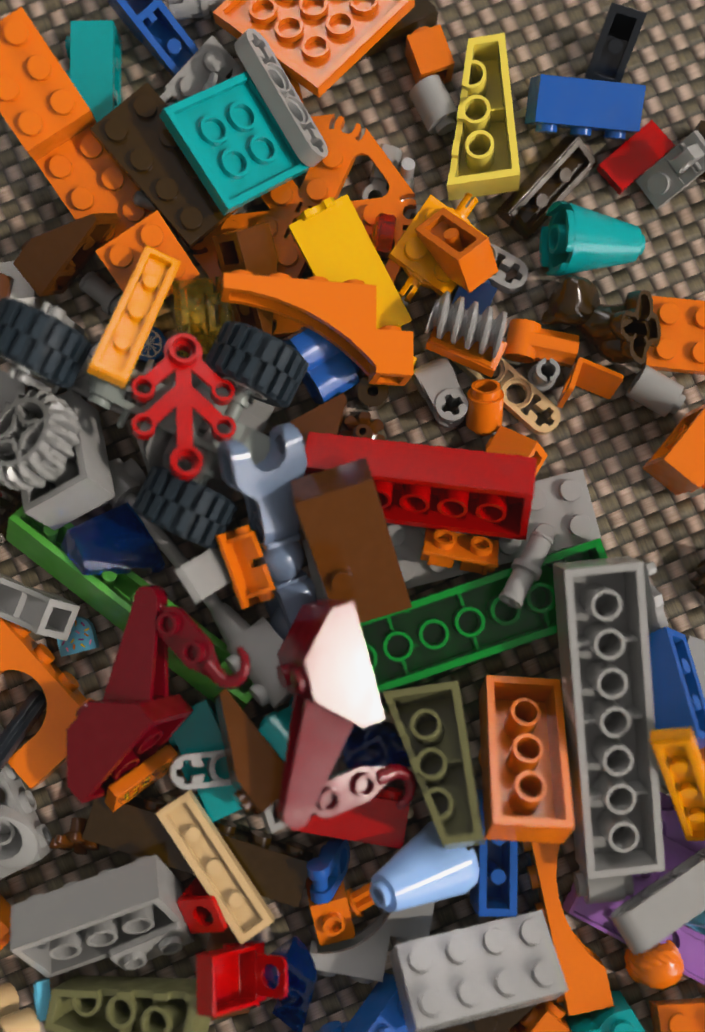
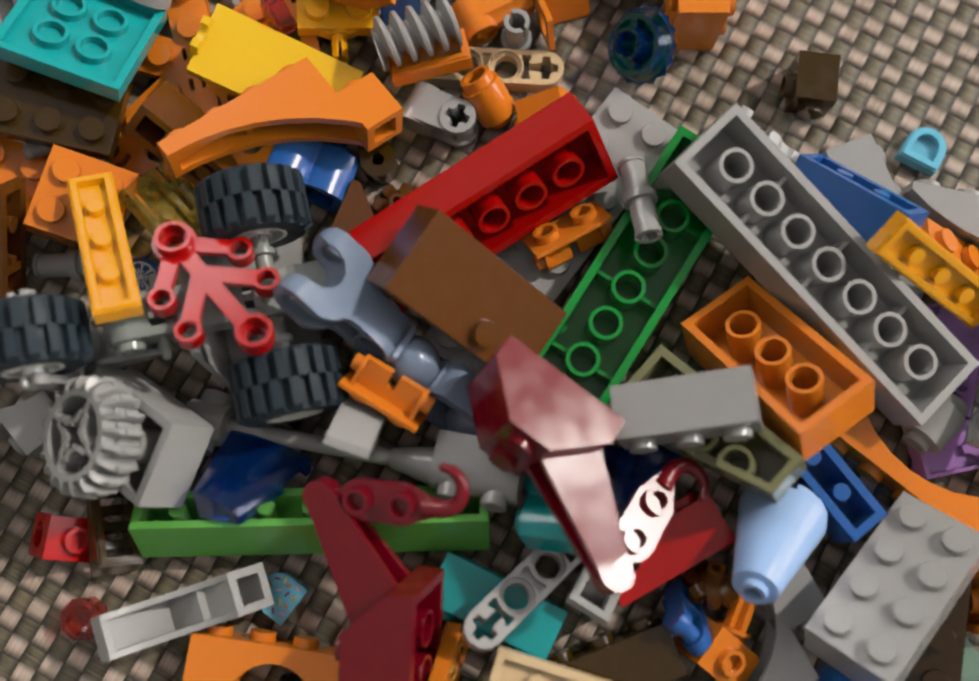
camera: 40 degrees left, 5 degrees down
reddish brown slope [214,688,284,814] -> none
none -> piece [607,4,677,86]
none -> light grey brick [610,365,763,454]
none -> reddish brown plant [683,559,738,610]

